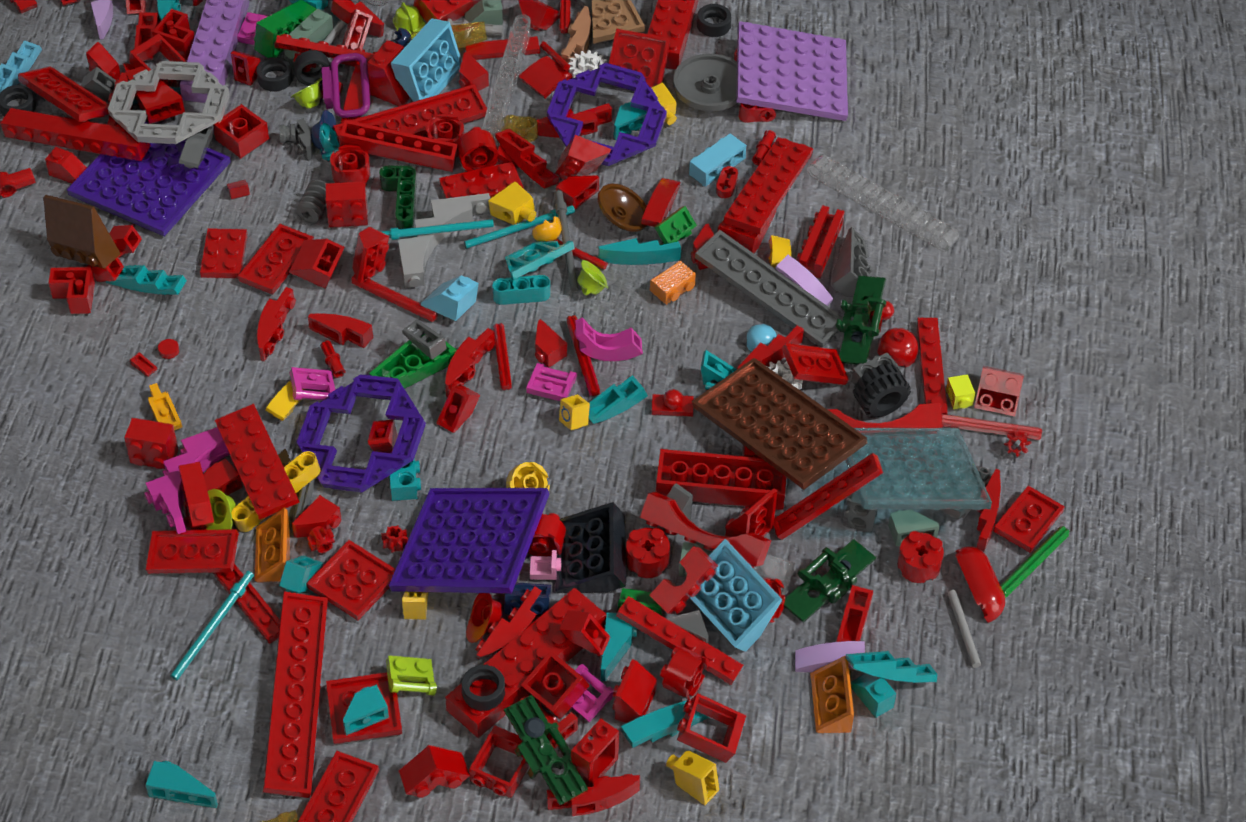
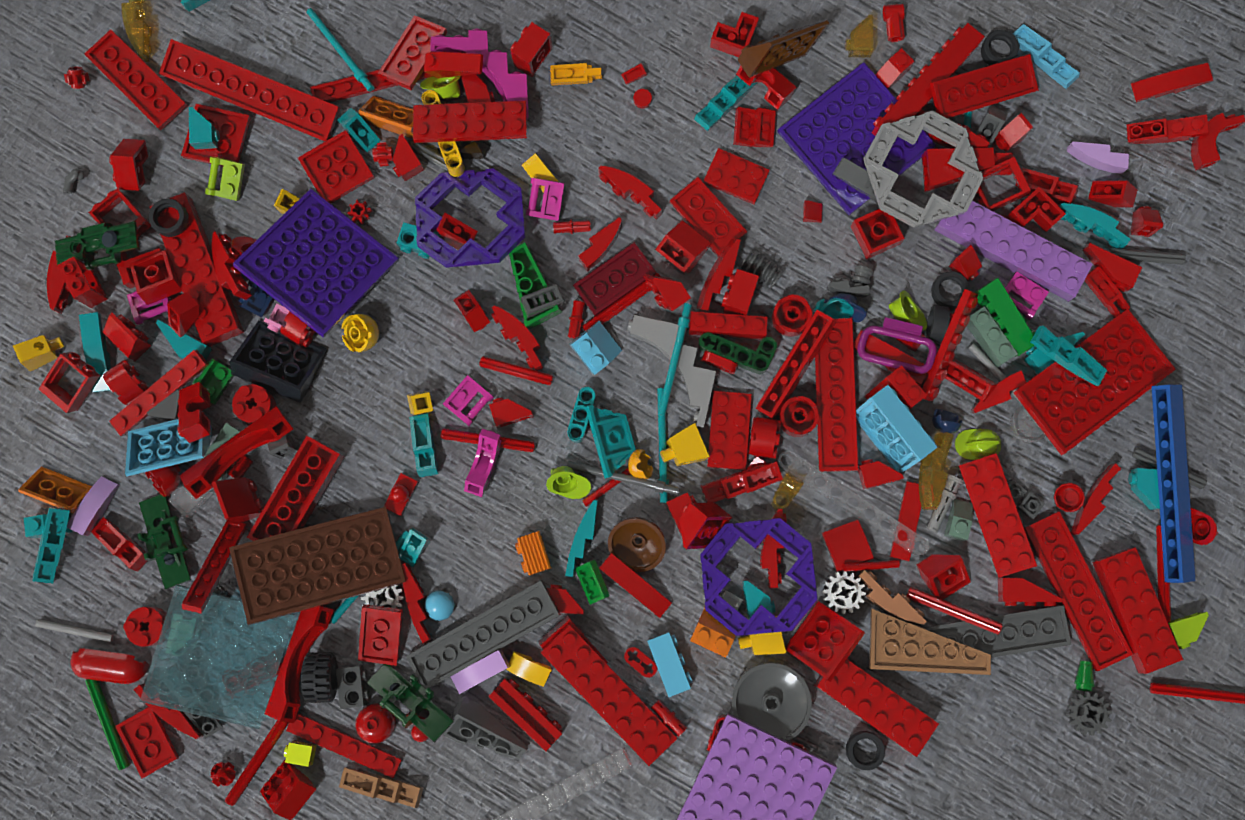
camera: 120 degrees right, 30 degrees up
none -> medium nougat slope [339,767,423,808]
none -> red axle [568,300,585,339]
none -> dark red plate [573,242,656,316]
none -> red brick [689,311,767,340]
none -> orange slope [689,607,736,658]
none -> red slope [696,239,741,311]
none -> red beam [701,351,738,374]
none -> red slope [733,107,776,147]
none -> clear yellow slope [845,15,873,58]

